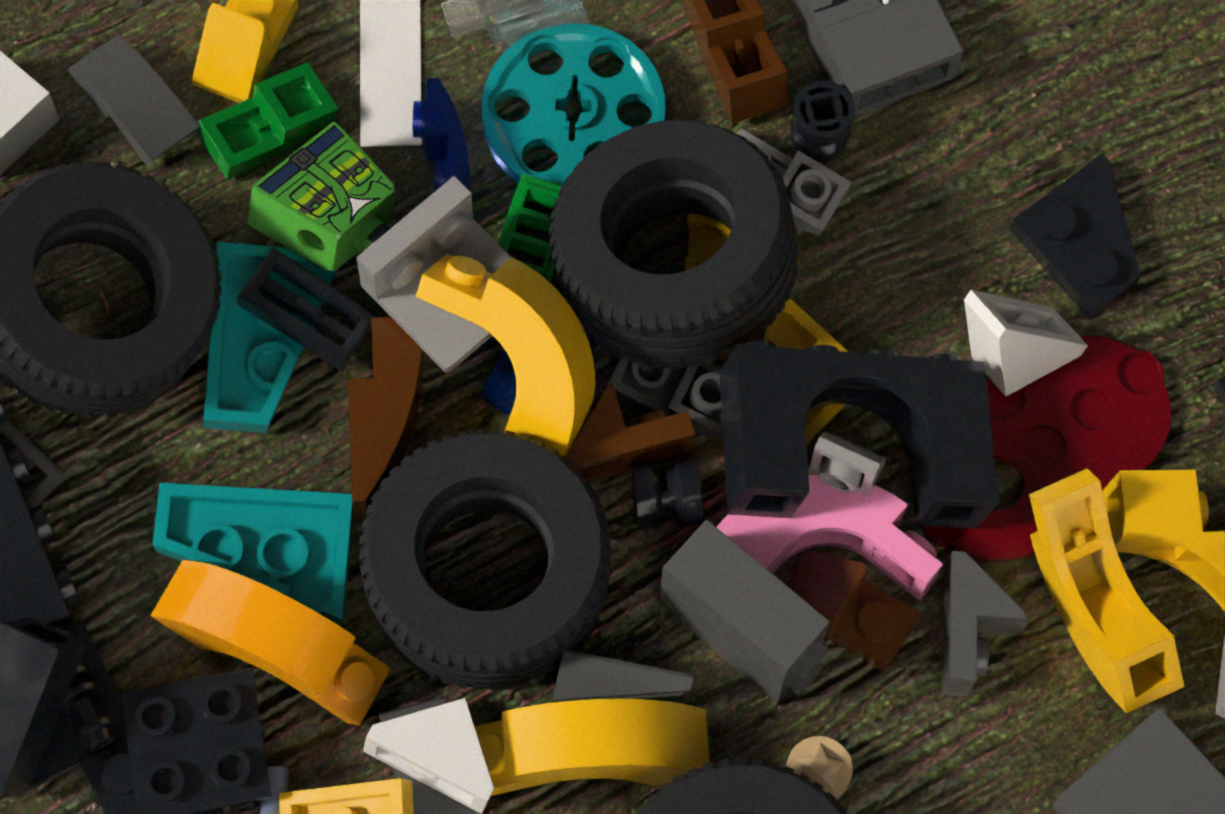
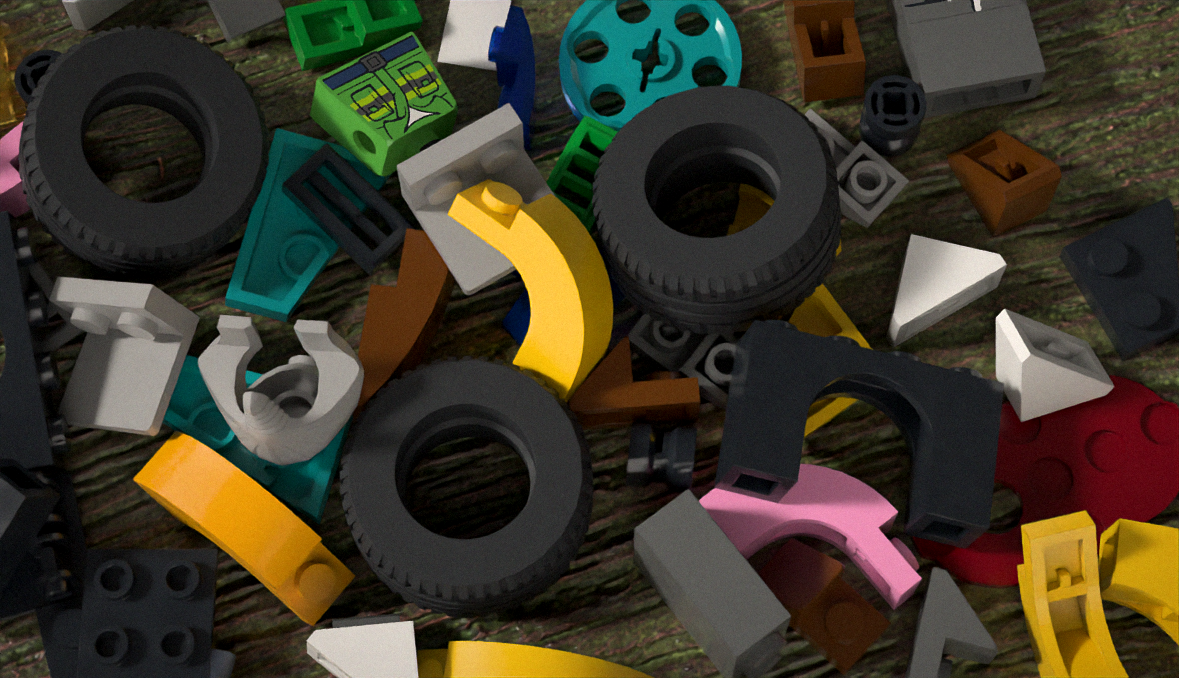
camera: 15 degrees right, 0 degrees up
dark grey slope [553,650,693,705] -> none
light grey slope [809,431,886,496] -> none
none -> light grey bracket [49,277,200,436]
none -> light grey piece [198,315,364,466]
none -> white slope [886,234,1007,348]
none -> reddish brown slope [946,130,1062,237]

